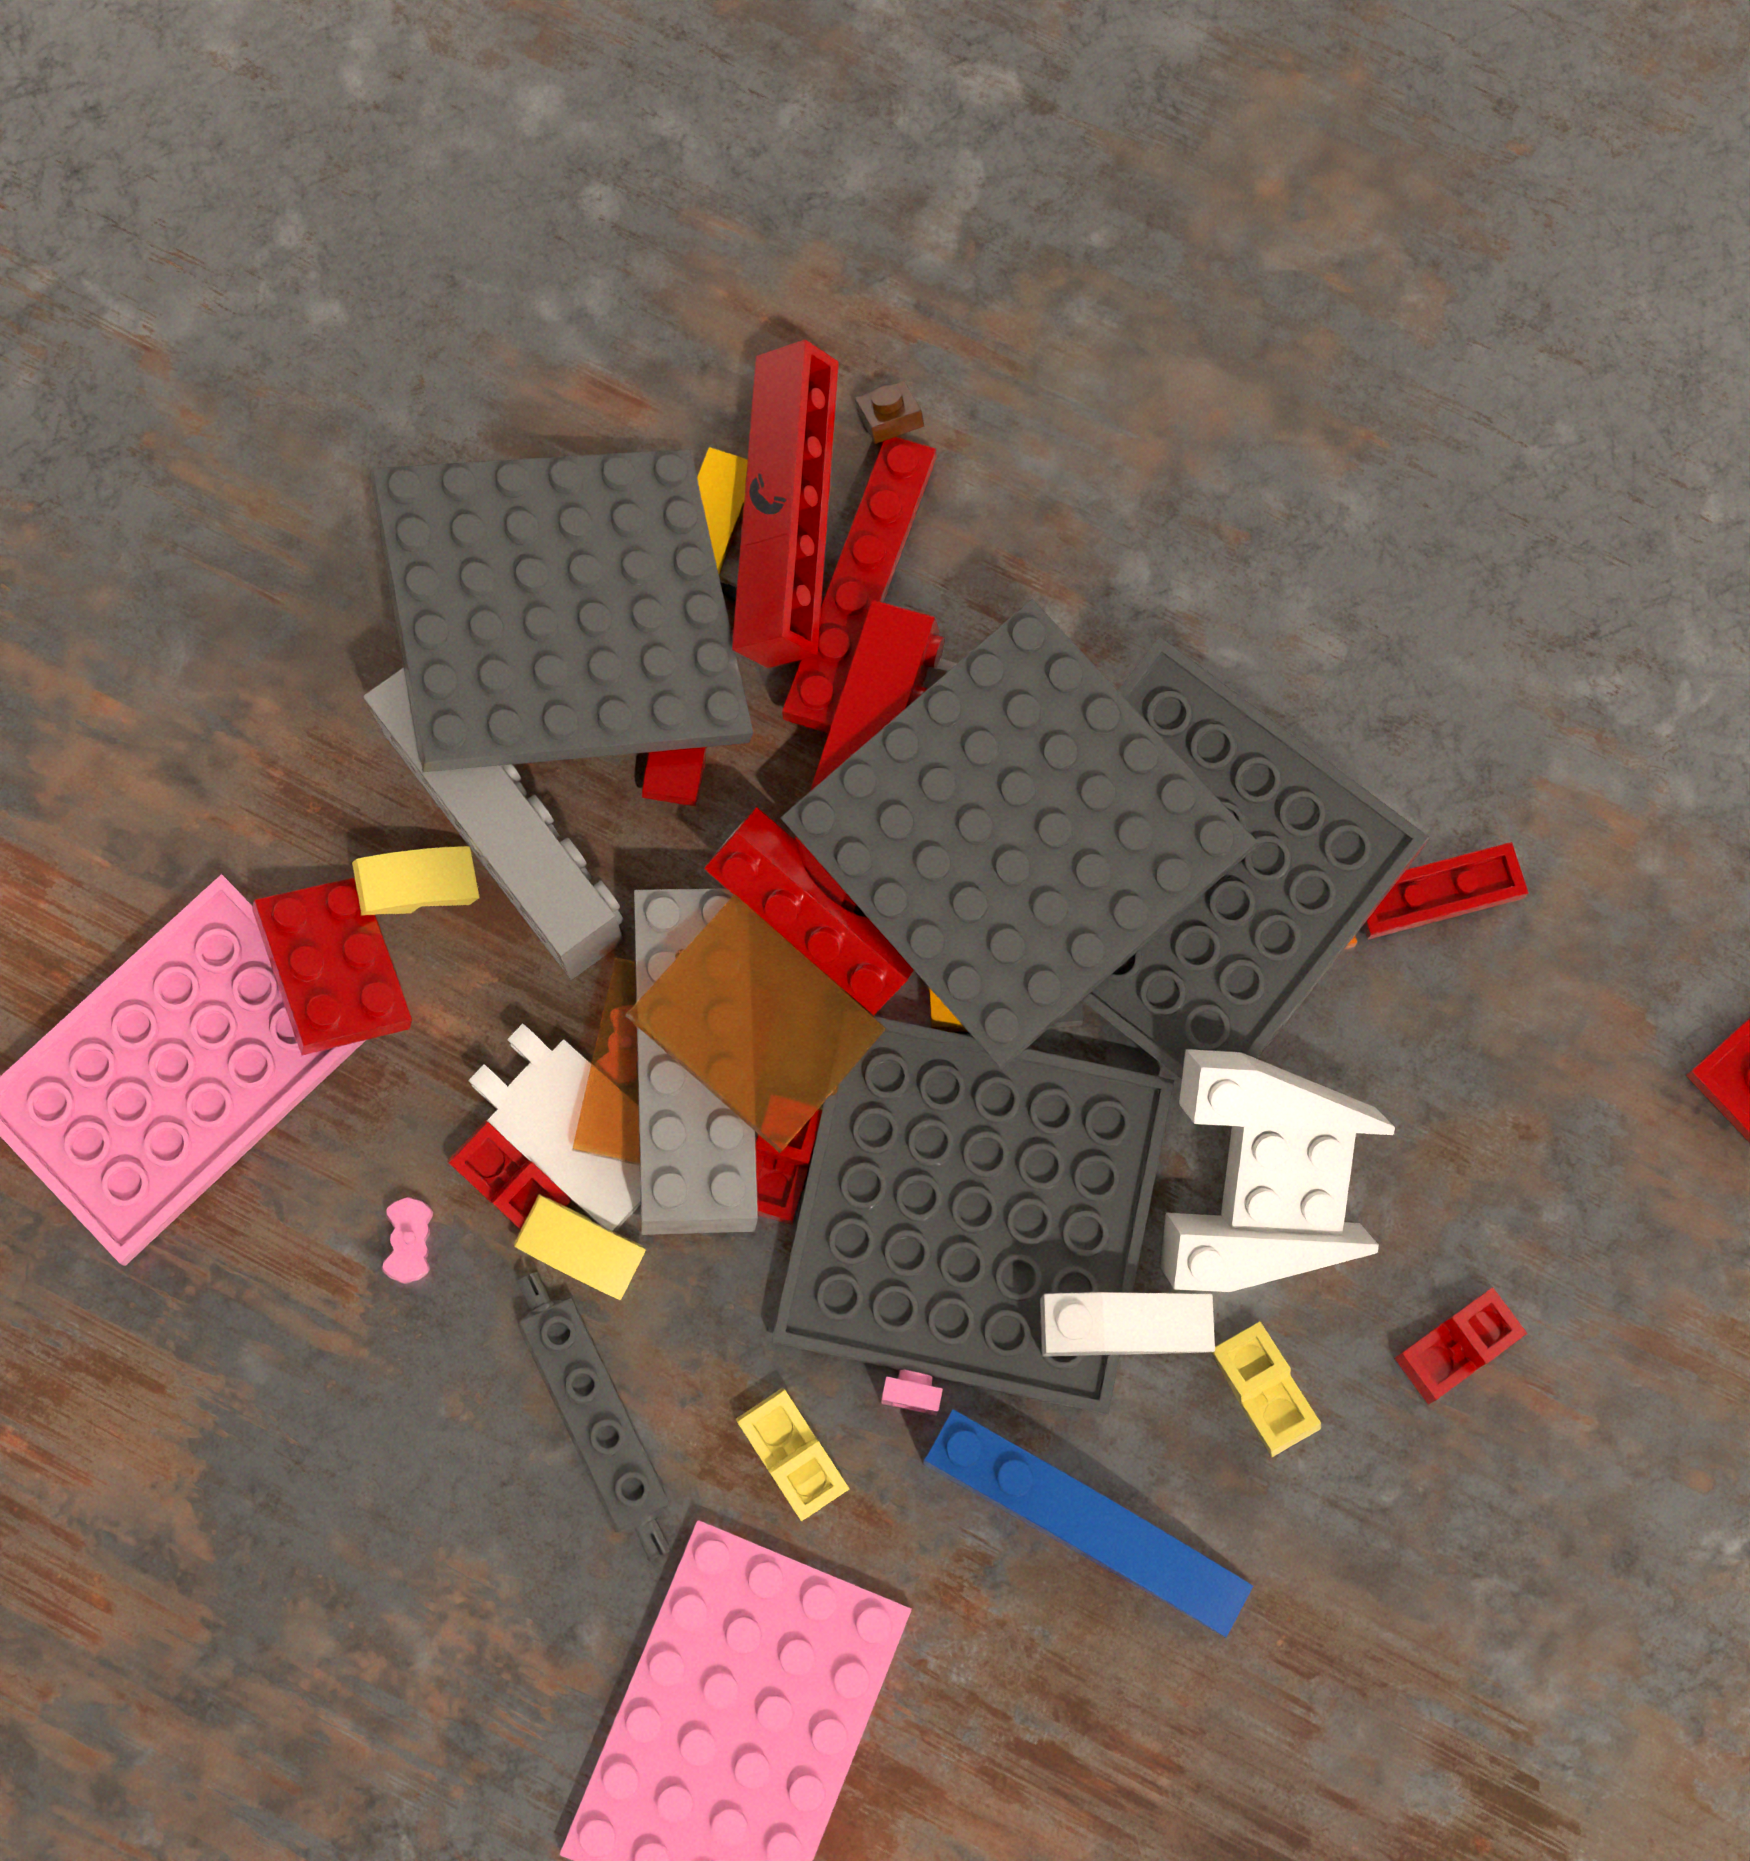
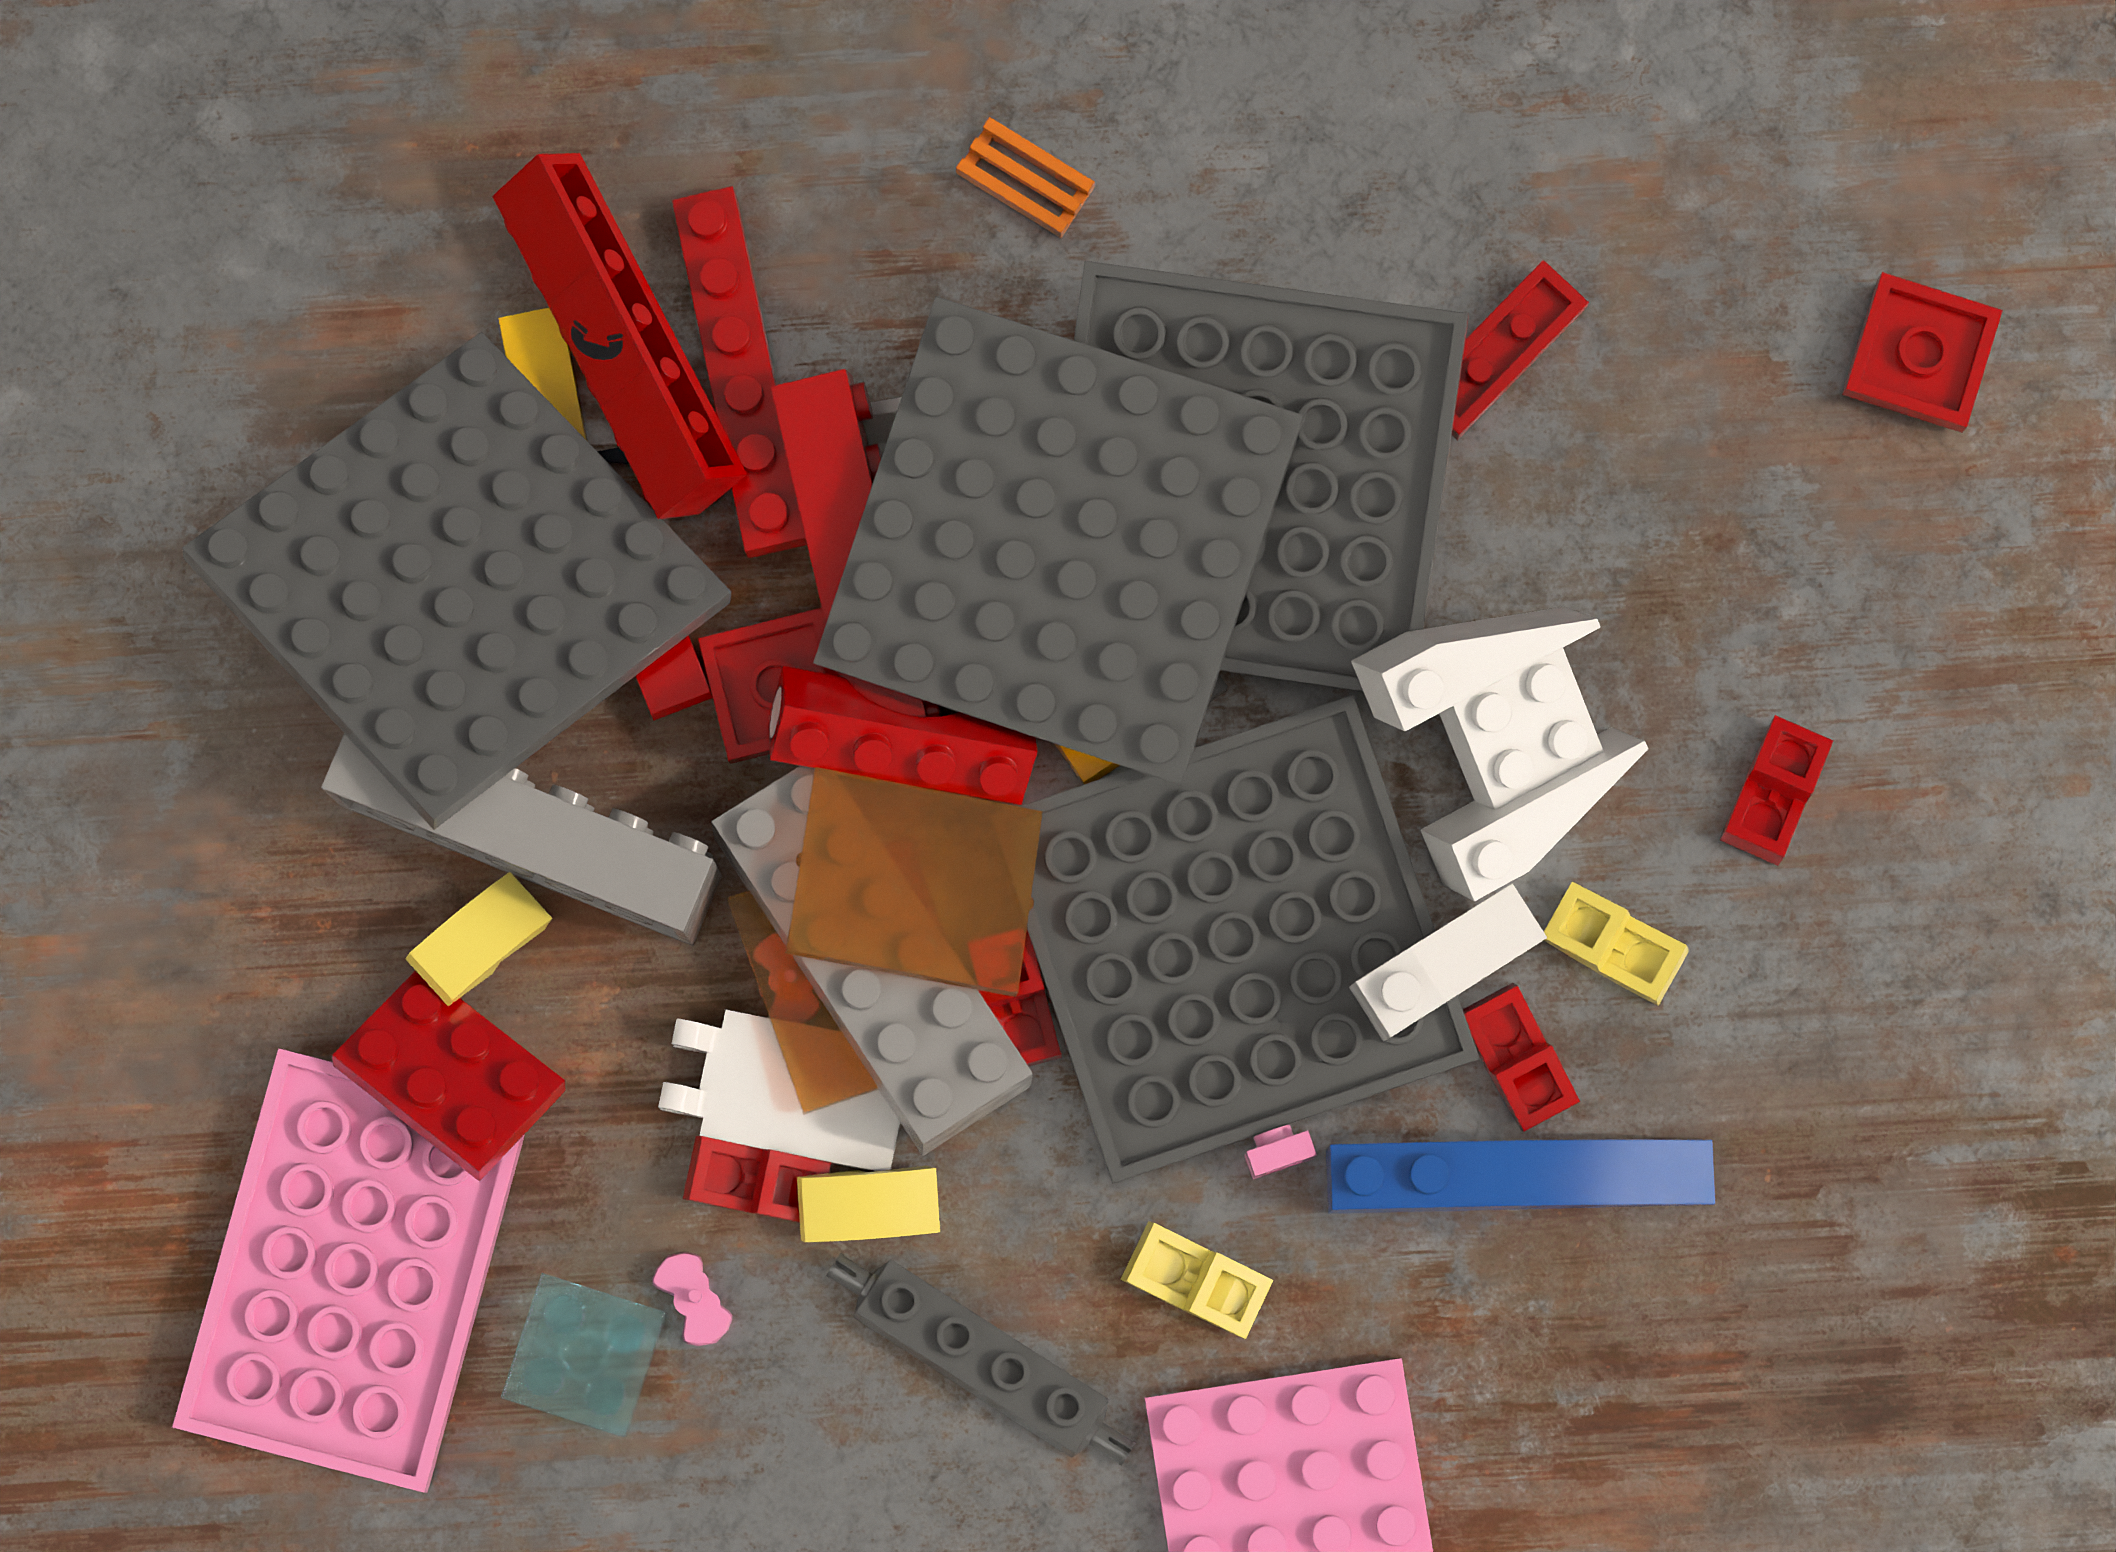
camera: 30 degrees left, 5 degrees up
reddish brown plate [855,381,925,444] -> none
none -> clear light blue plate [501,1273,667,1438]
none -> red plate [698,608,837,764]
none -> orange tile [956,117,1095,238]
none -> red slope [1463,983,1580,1132]

